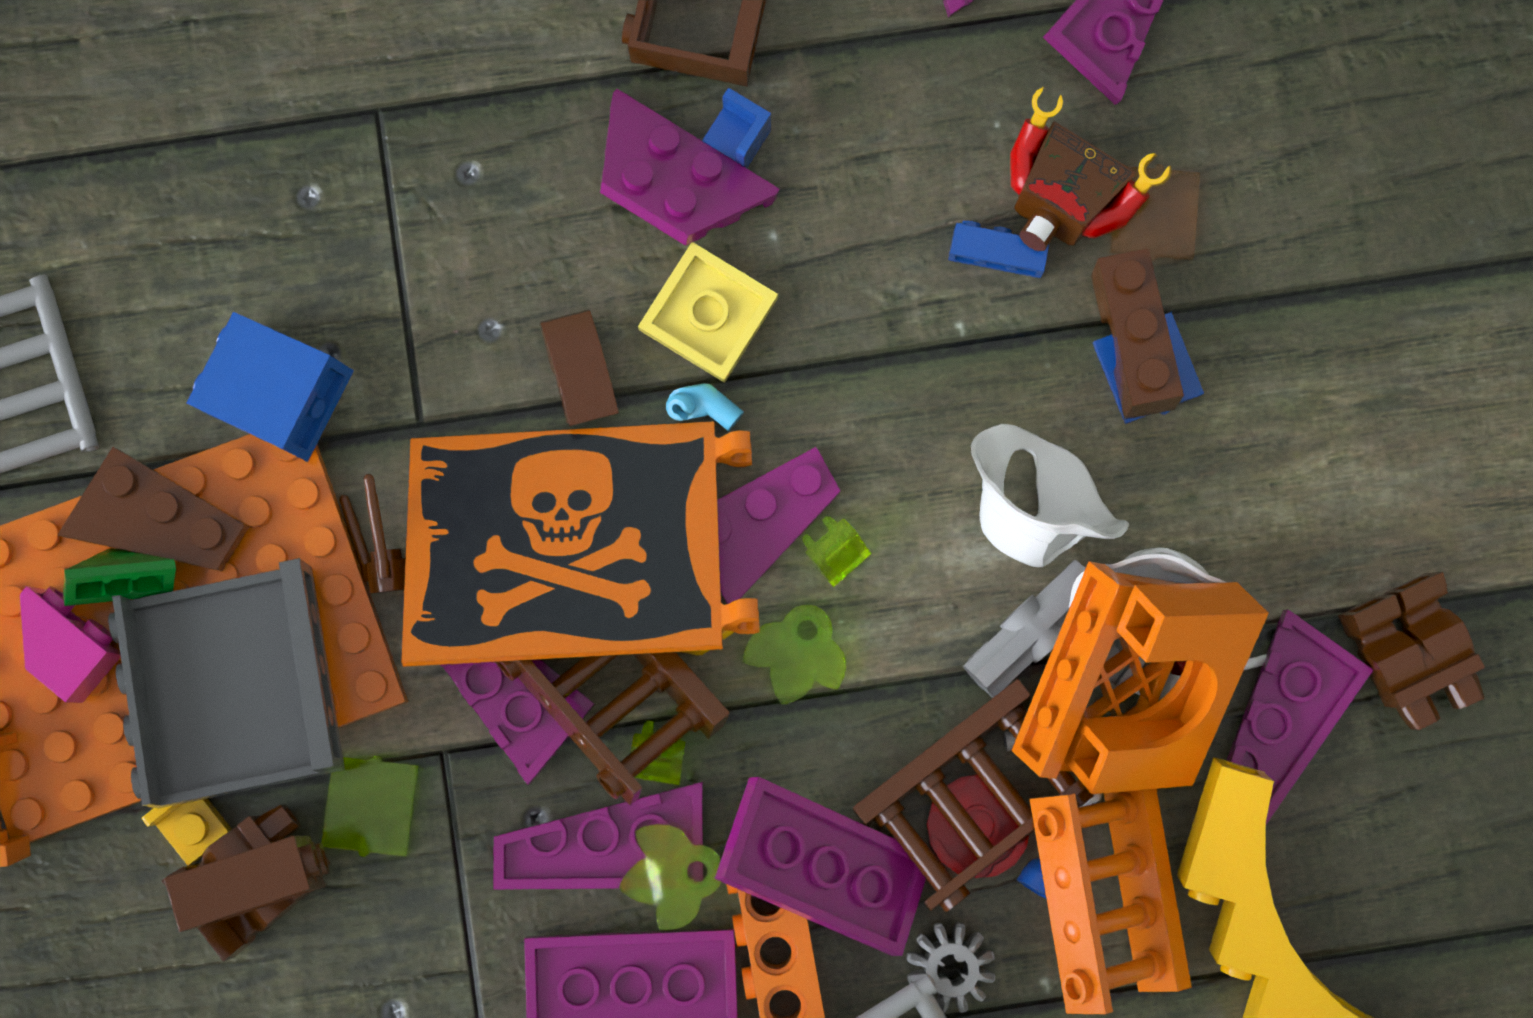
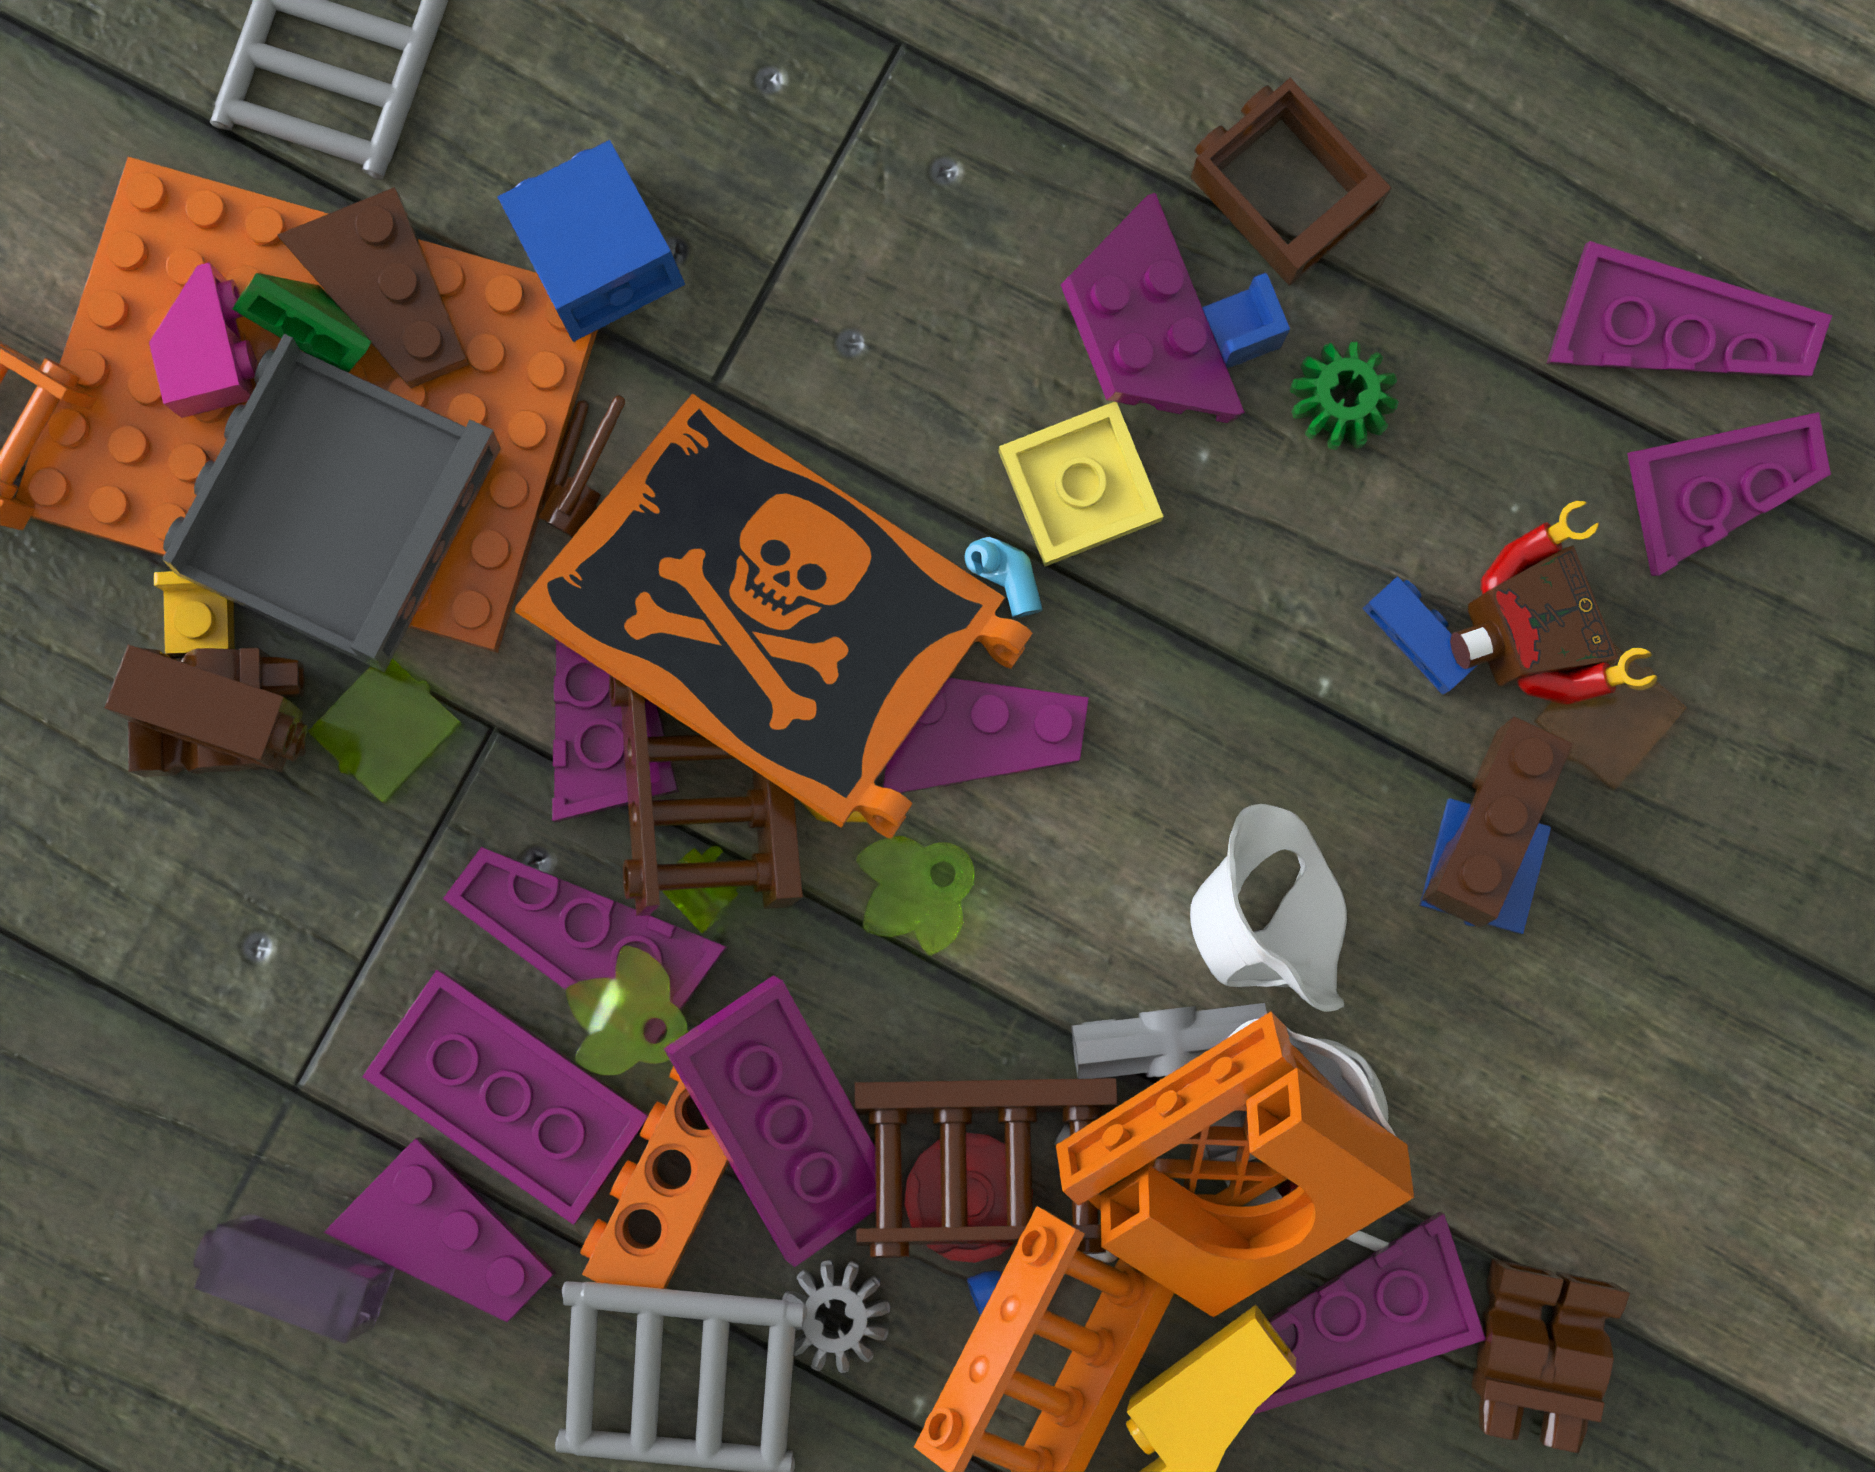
camera: 35 degrees right, 0 degrees up
reddish brown slope [540,309,619,426] -> none
clear neon green tile [802,516,872,587] -> none
none -> green gear [1290,342,1399,450]

